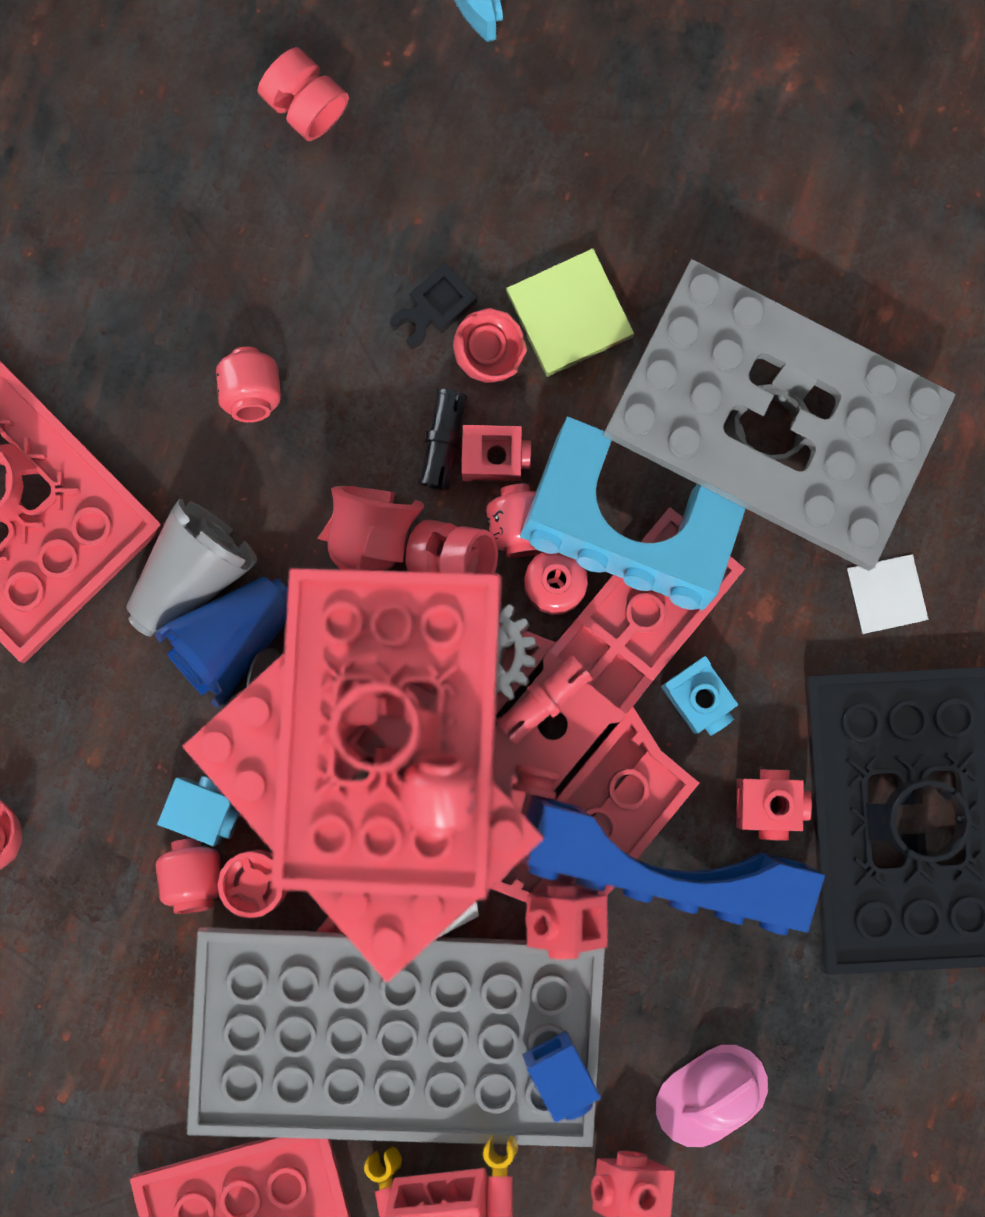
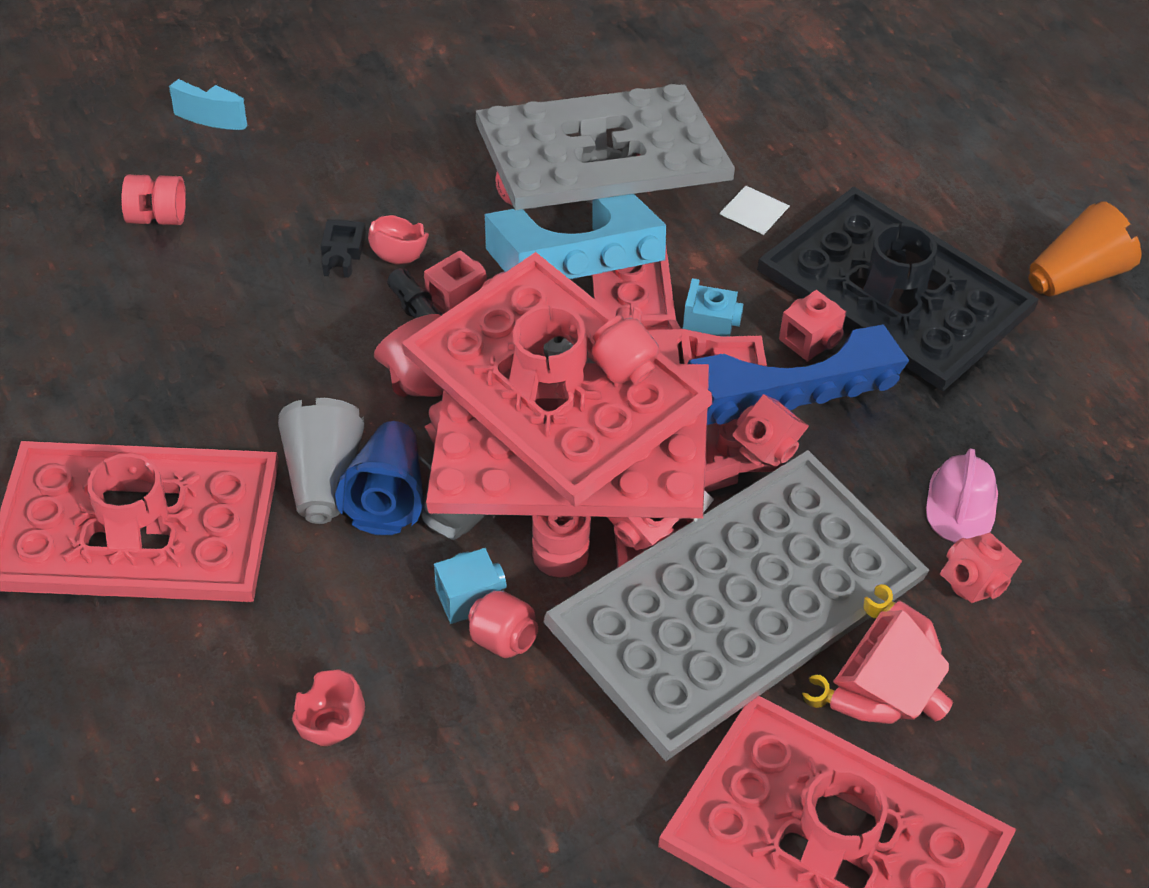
camera: 45 degrees left, 35 degrees down
coral head [216,346,281,422] -> none
coral wheel [218,849,290,918] -> none
yellowish green tile [506,249,634,377] -> none
blue brick [522,1031,601,1123] -> none

